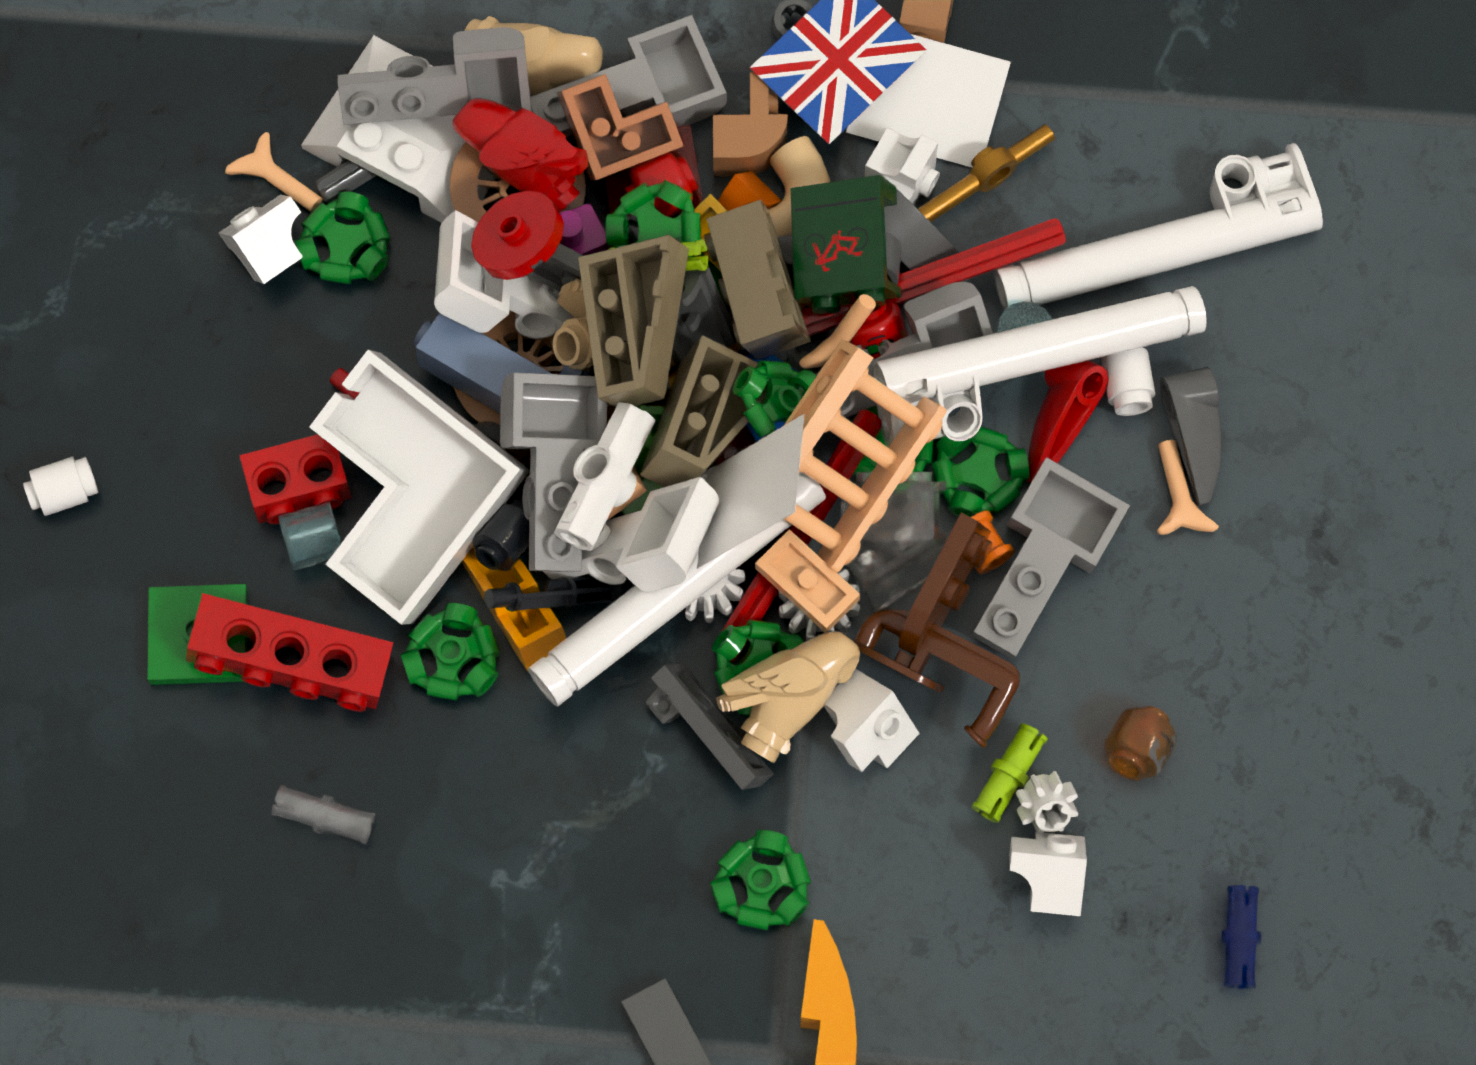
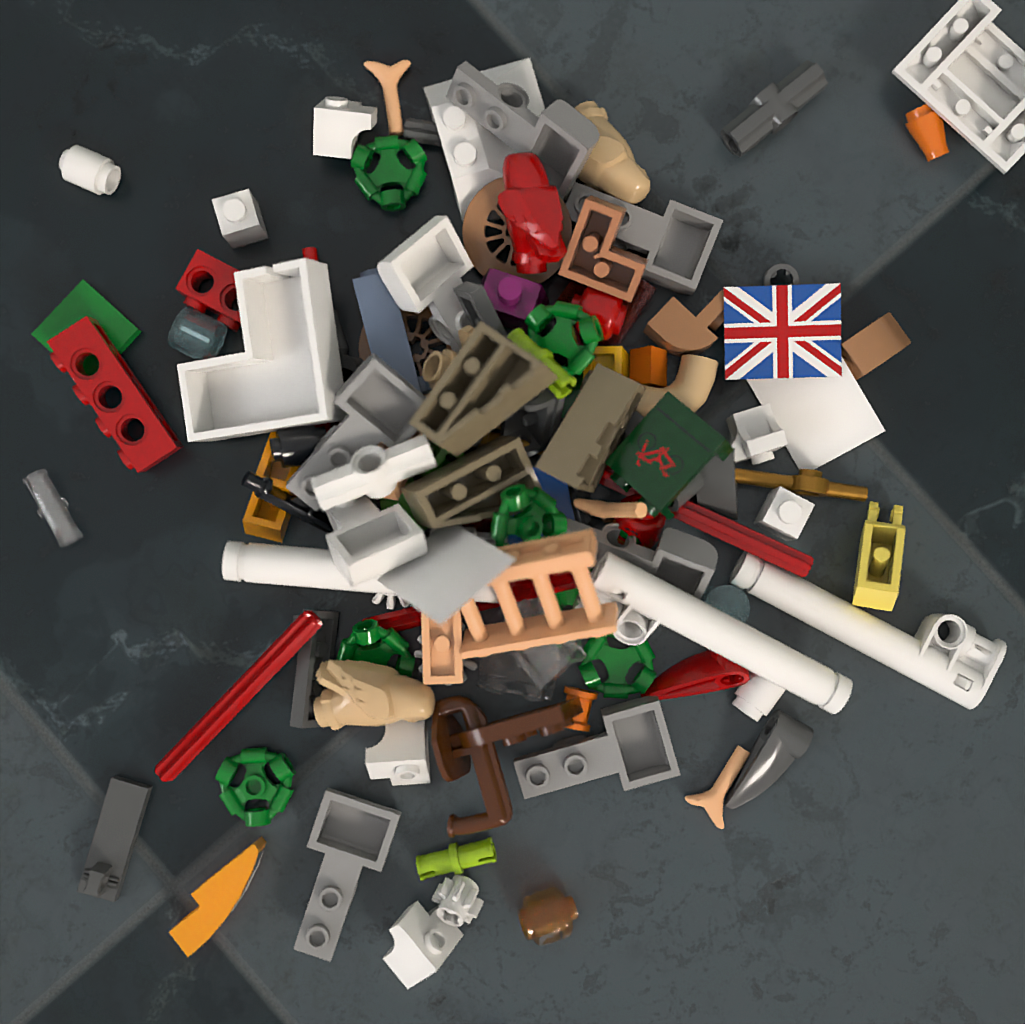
camera: 40 degrees right, 15 degrees up
green piece [400,603,500,701] -> none
red plate [471,190,564,280] -> none
none -> red axle [154,610,322,782]
none -> white brick [212,188,268,249]
none -> light grey plate [293,787,402,962]
none -> white brick [753,486,815,541]
none -> light yellow hinge [852,501,906,612]

